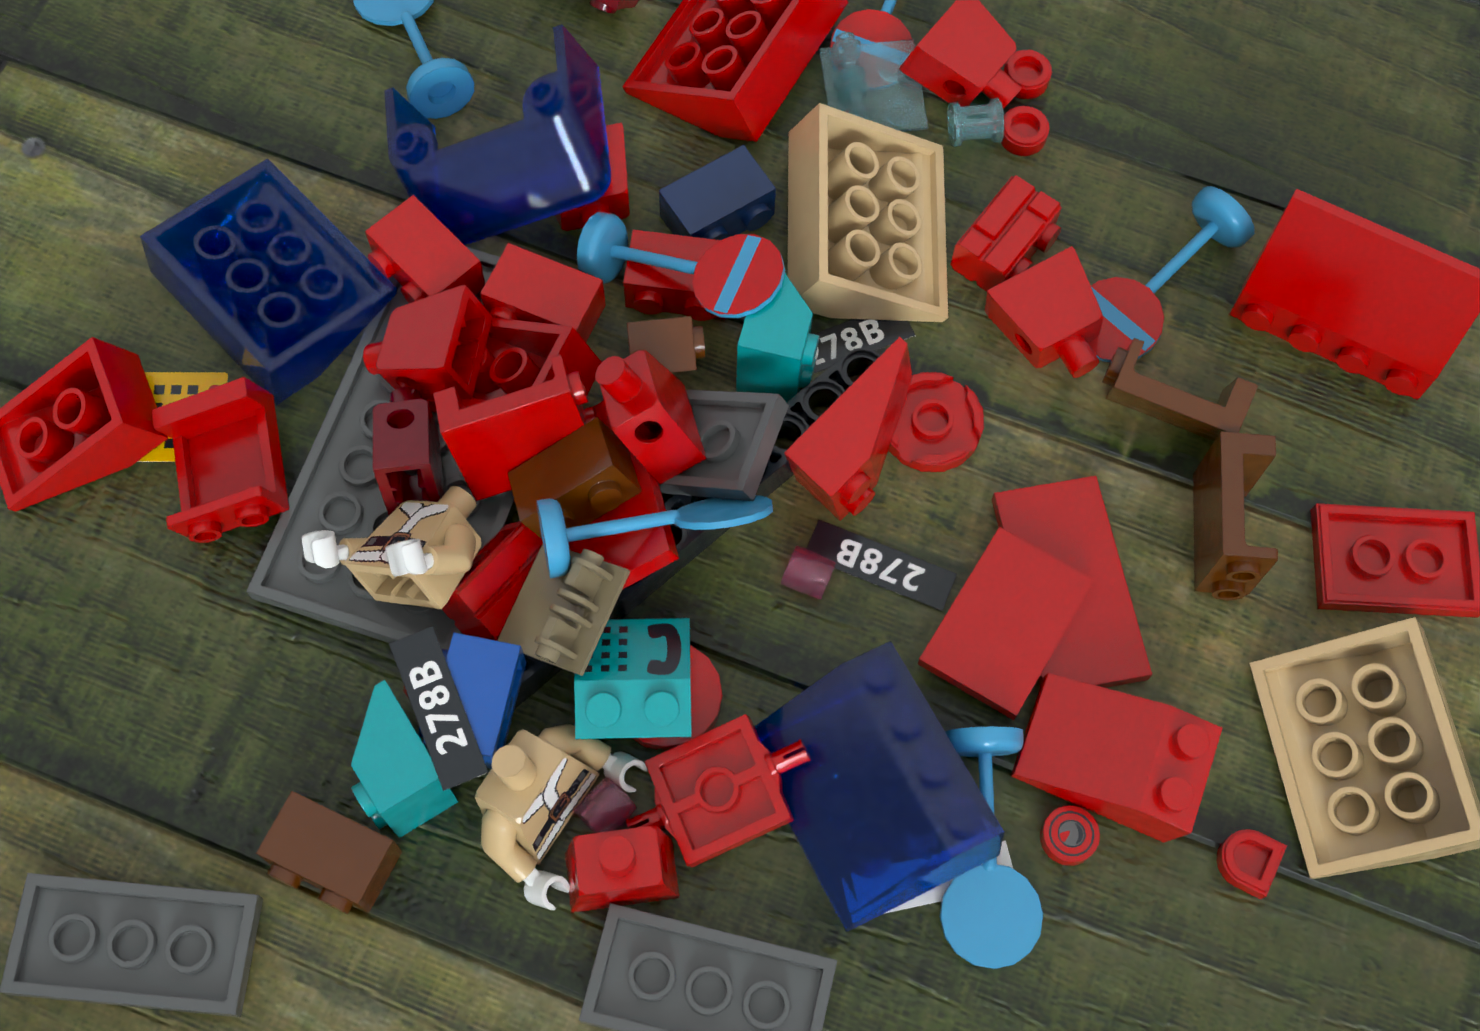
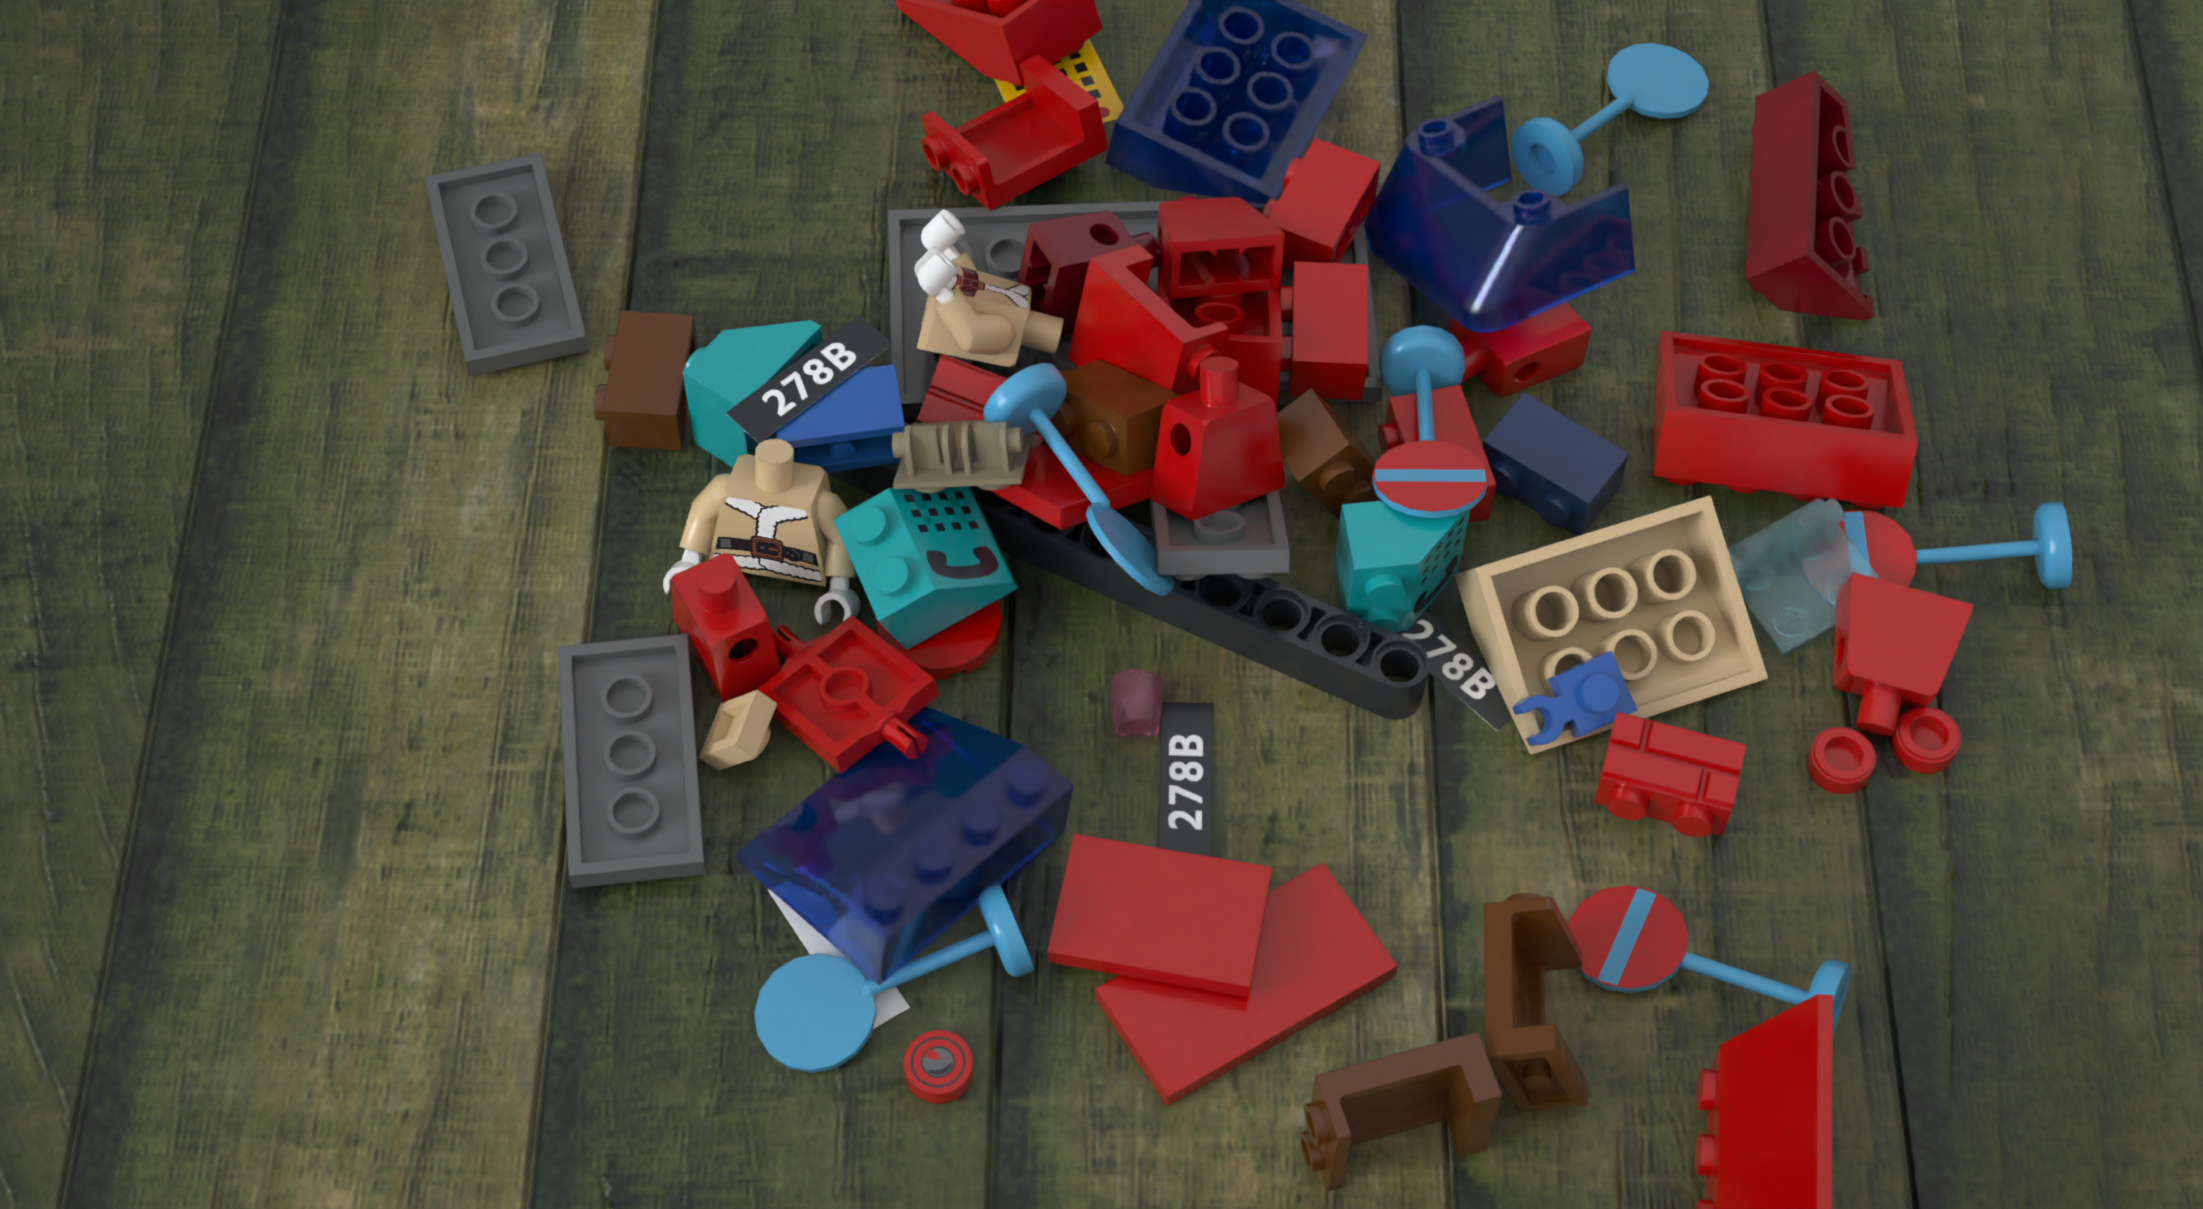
camera: 70 degrees right, 10 degrees down
clear pink hose [573,777,637,833] -> none
red slope [784,337,912,521] -> none
red tile [888,372,984,472] -> none
clear light blue bush [947,98,1004,147] -> none
red torso [985,246,1103,378] -> none
red slope [1011,673,1222,842] -> none
none -> tan plate [699,690,777,771]
none -> blue plate [1512,651,1638,746]

